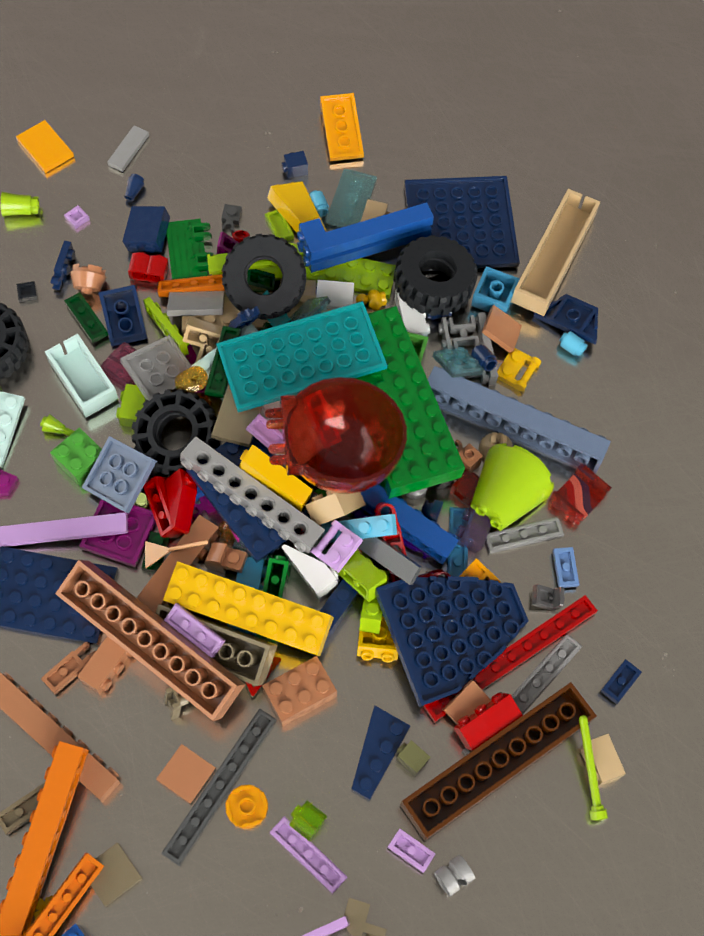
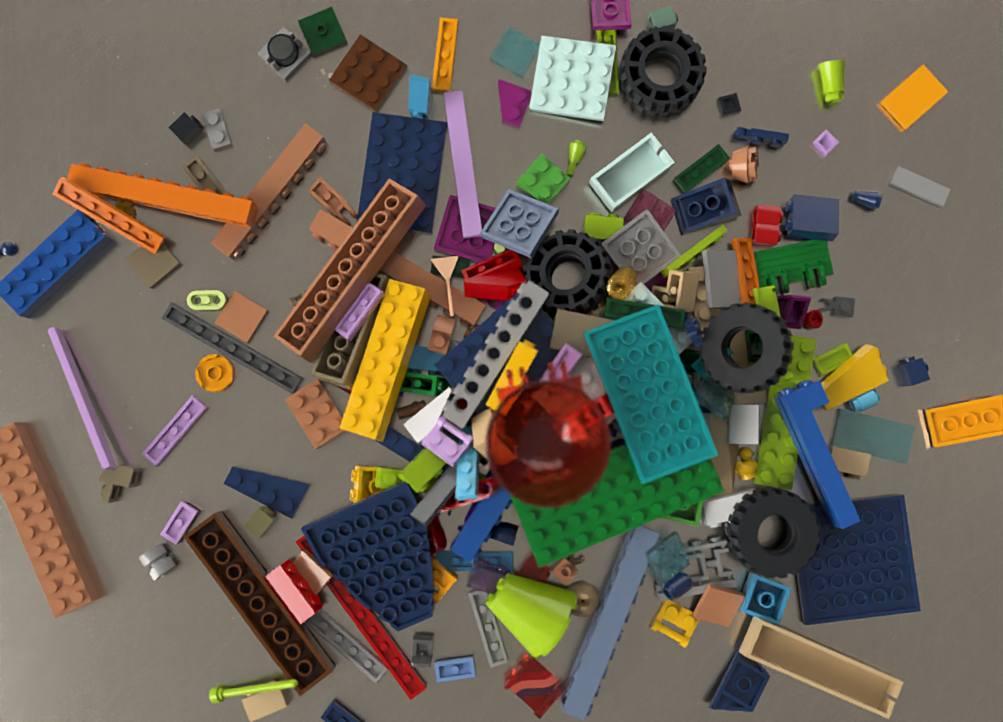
camera: 85 degrees right, 20 degrees up
clear neon green brick [289,800,327,841] -> none
medium azure brick [559,331,588,357] -> none
none -> yellowish green plate [187,290,227,311]
none -> nougat pin [396,400,426,420]

